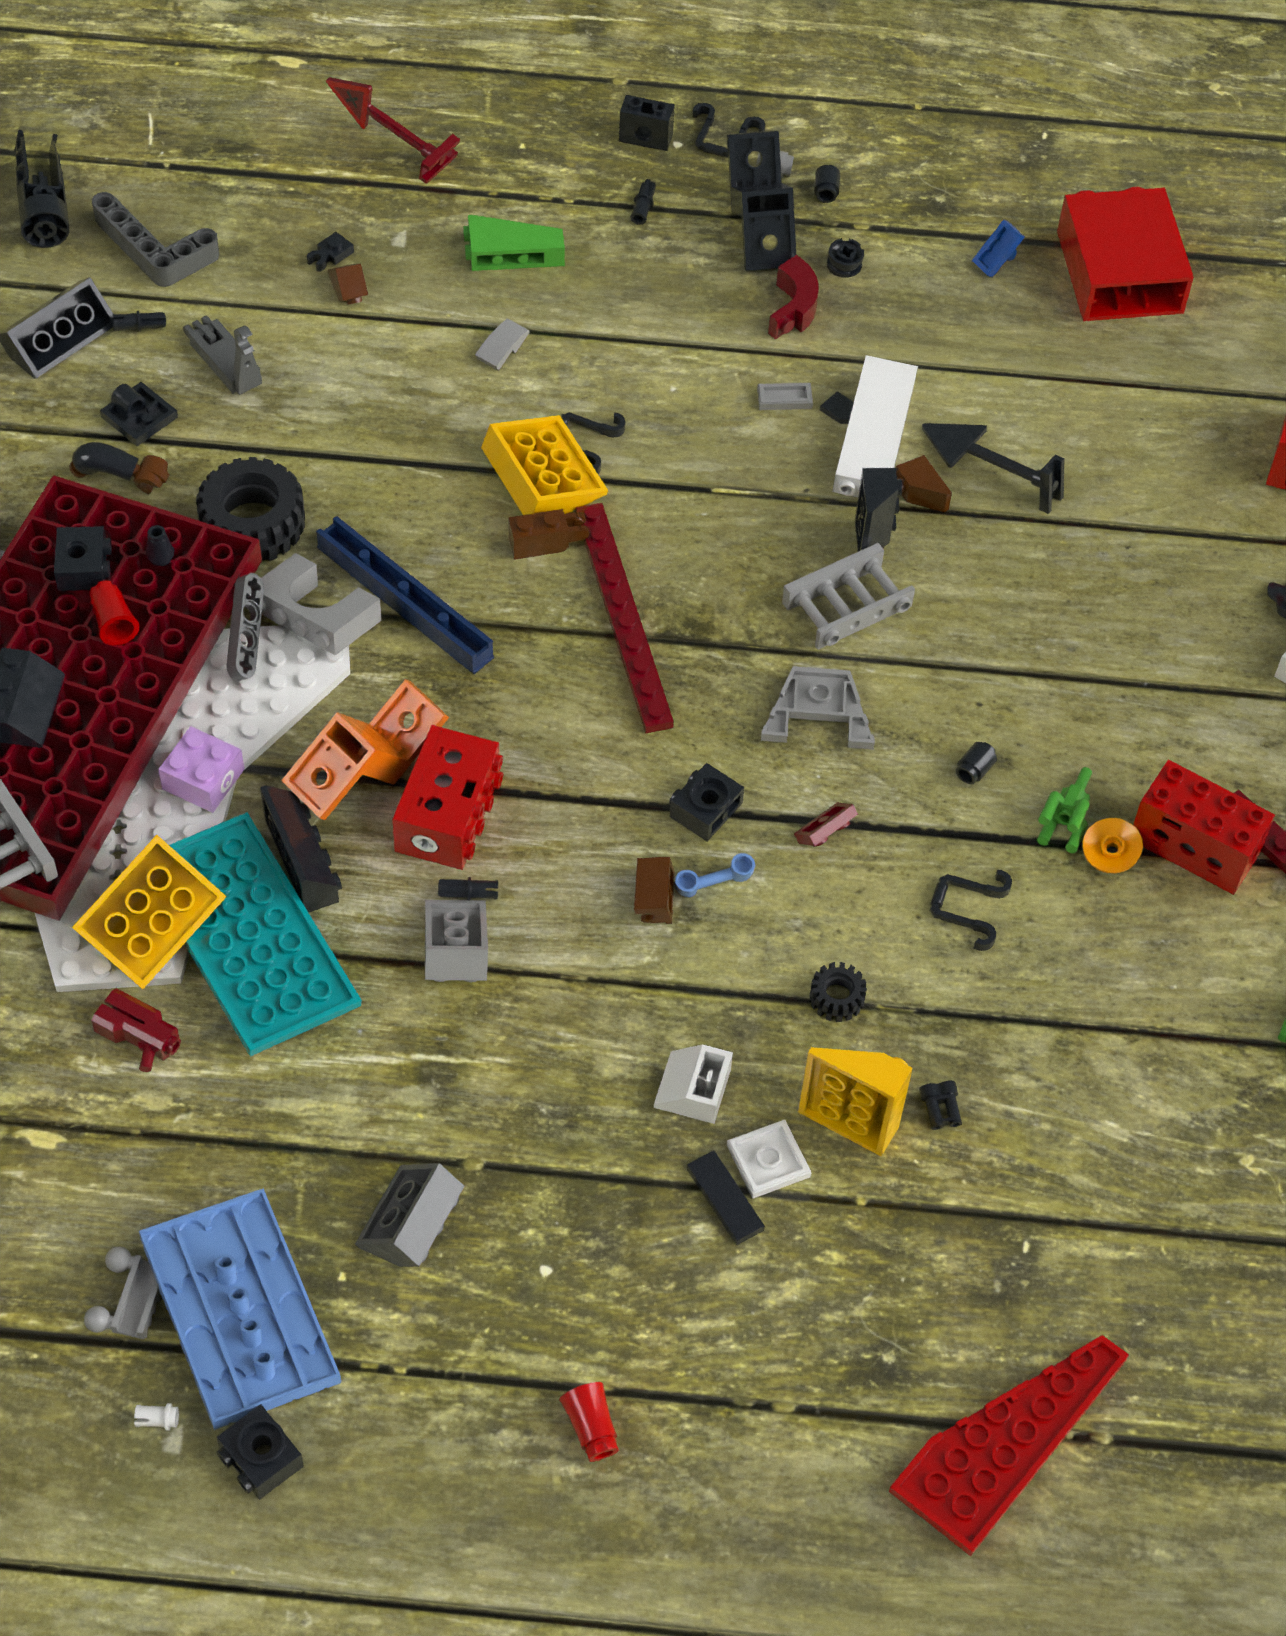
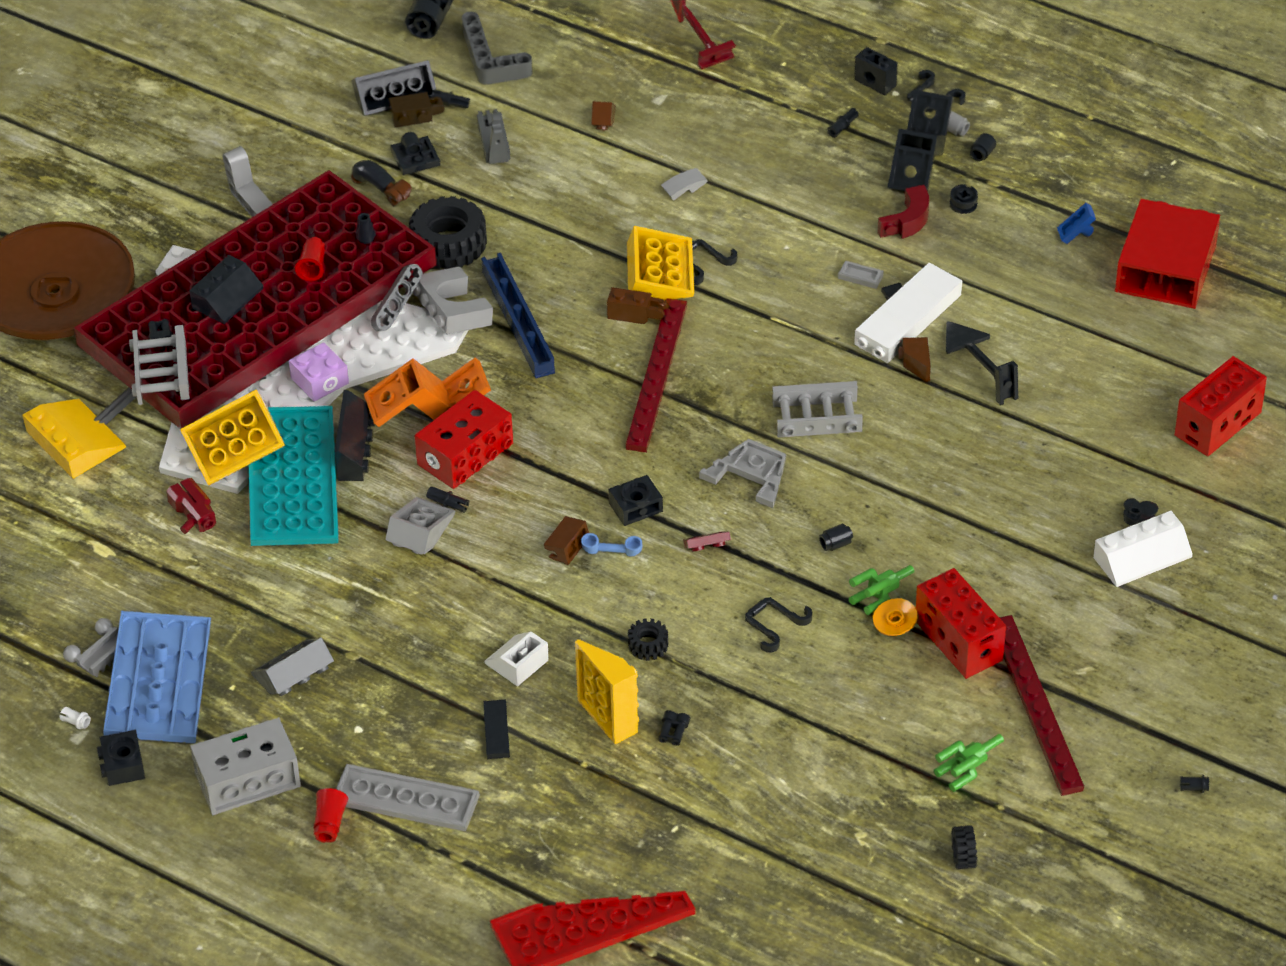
camera: 30 degrees right, 10 degrees down
black brick [54,526,112,591] -> none
black plate [307,232,354,272] -> none
bright green slope [463,215,565,271] -> none
white tile [727,1119,811,1199] -> none
black slope [854,468,902,552] -> none
none -> light grey piece [190,718,301,815]
none -> light grey tile [336,764,480,832]
none -> dark brown brick [389,92,445,128]

